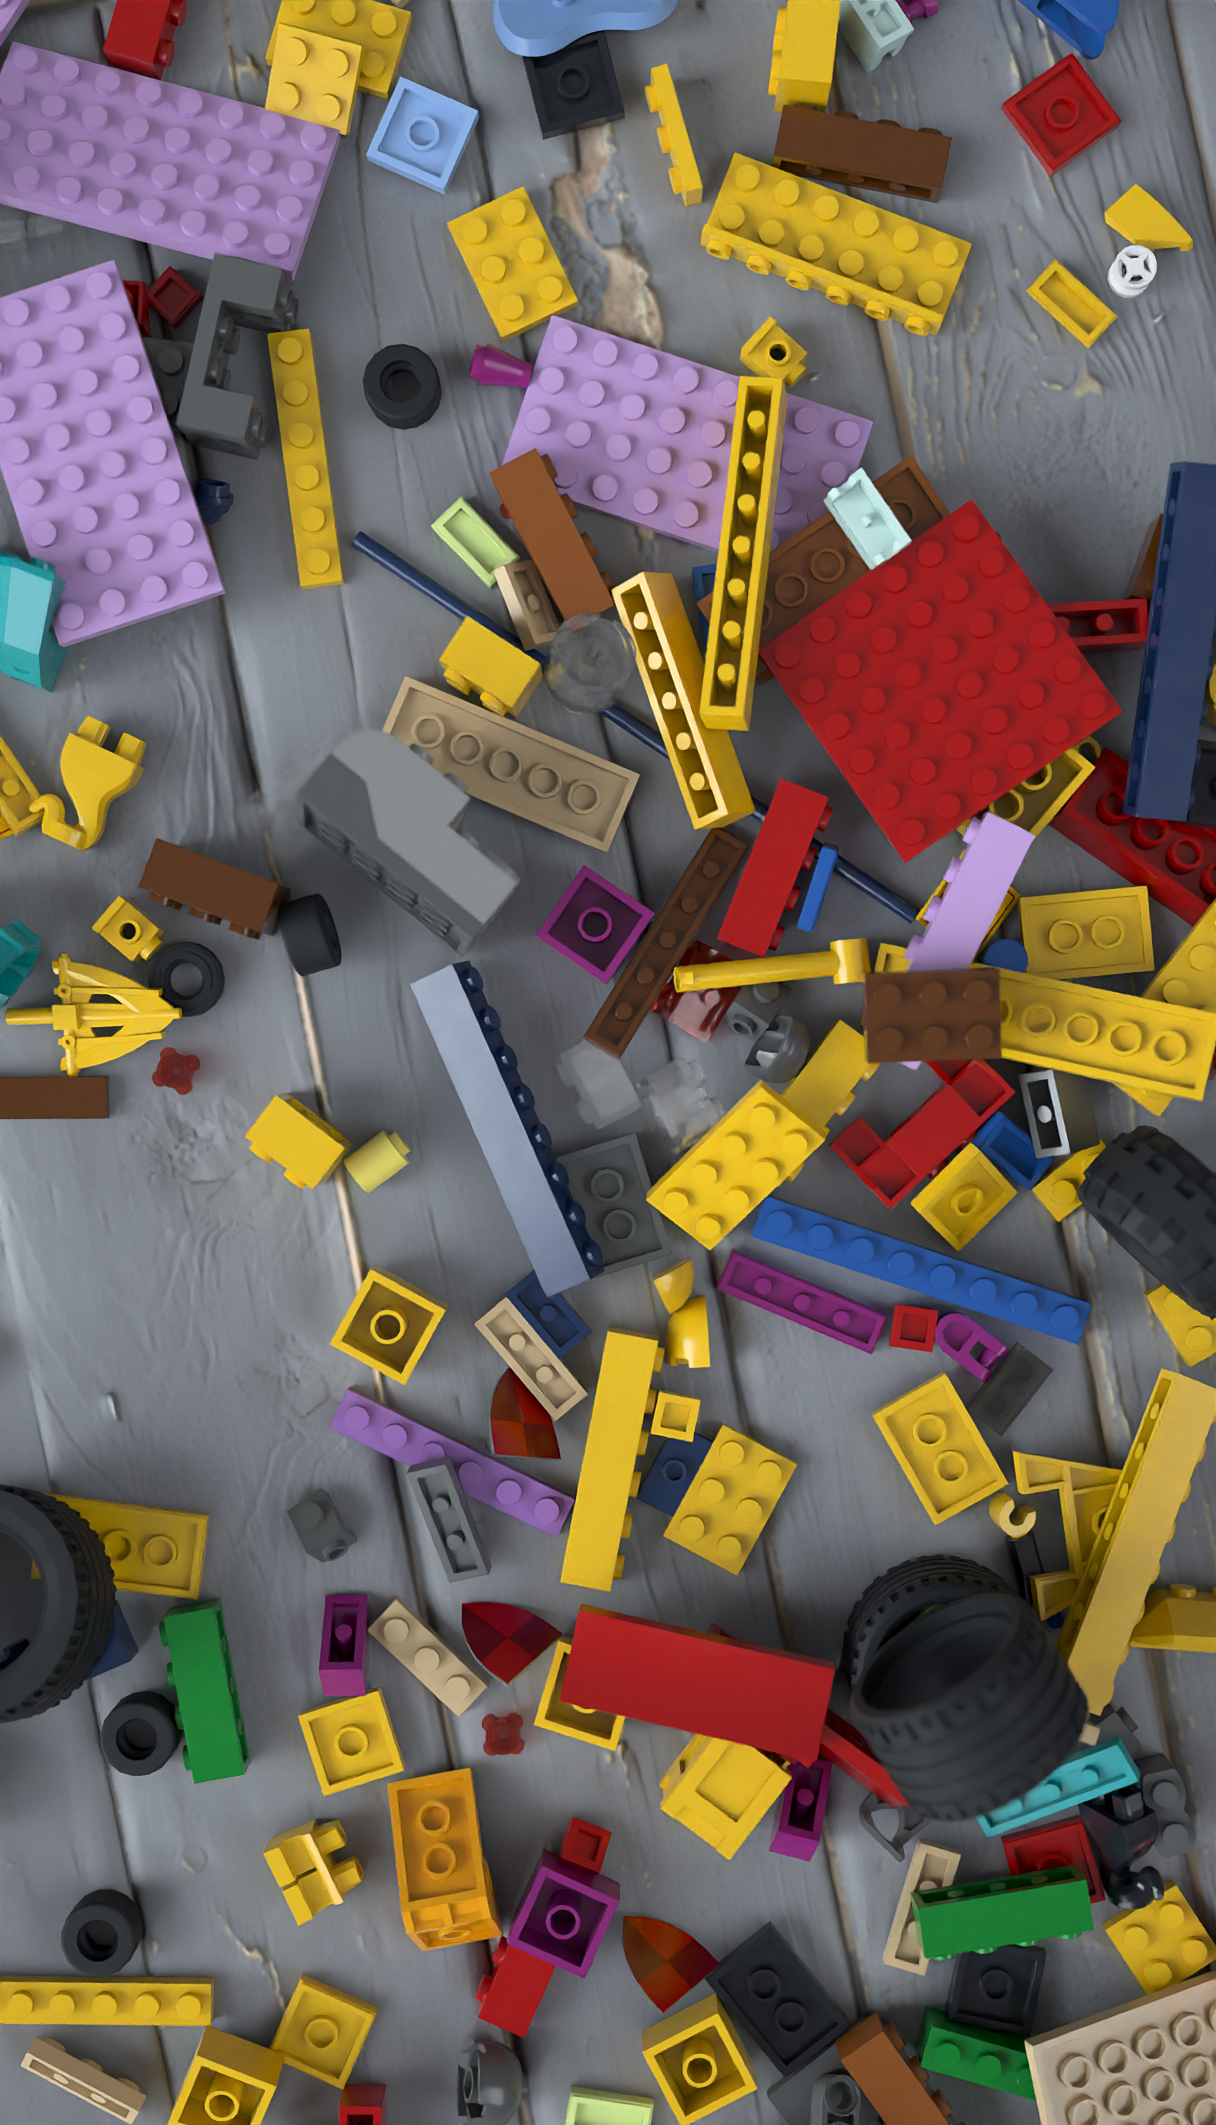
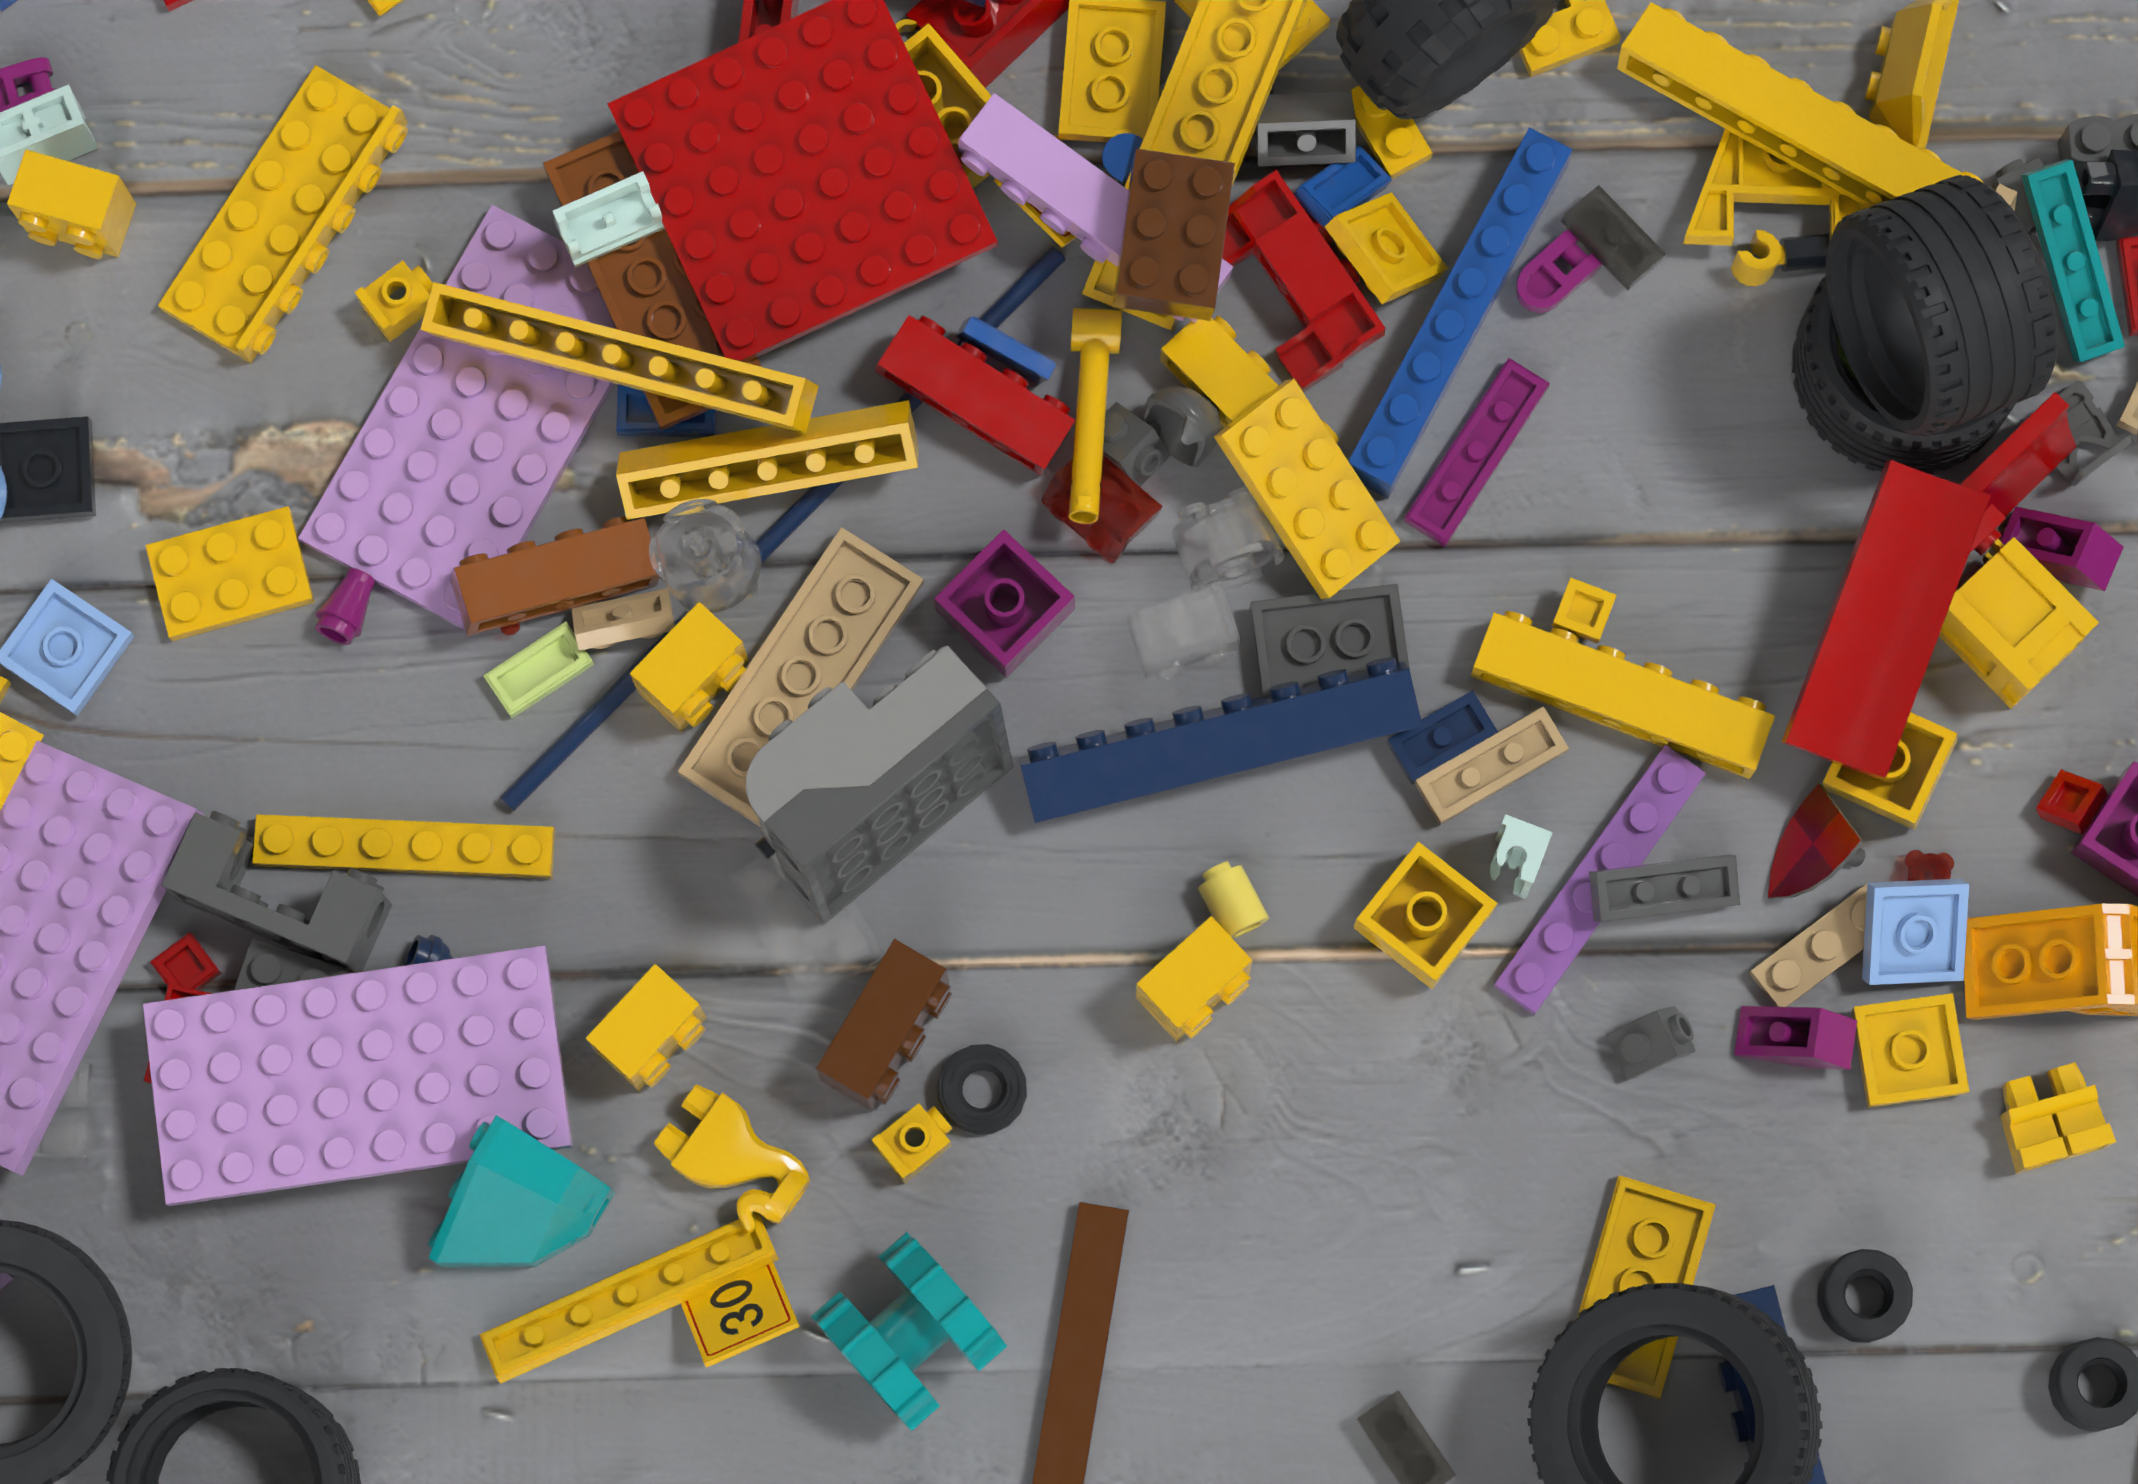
camera: 80 degrees left, 10 degrees down
yellow bar [5,953,182,1077] -> none
clear red plate [152,1047,200,1095] -> none
green brick [159,1598,251,1784] -> none
black tyre [278,893,342,976] -> none
black tyre [363,344,442,430] -> none
shield [486,1366,561,1461] -> none
reddish brown tile [582,827,750,1061] -> none
dark blue plate [636,1431,713,1517] -> none
yellow plate [645,64,703,207] -> none
yellow brick [653,1257,695,1315] -> none
yellow plate [663,1422,797,1576] -> none
yellow brick [666,1295,710,1368] -> none
reddish brown brick [772,103,952,203] -> none
yellow plate [871,1371,1009,1526] -> none
red plate [888,1303,938,1352] -> none
none -> yellow brick [586,964,707,1091]
none -> light aqua hinge [1489,814,1553,899]
none -> light blue plate [1862,879,1969,985]

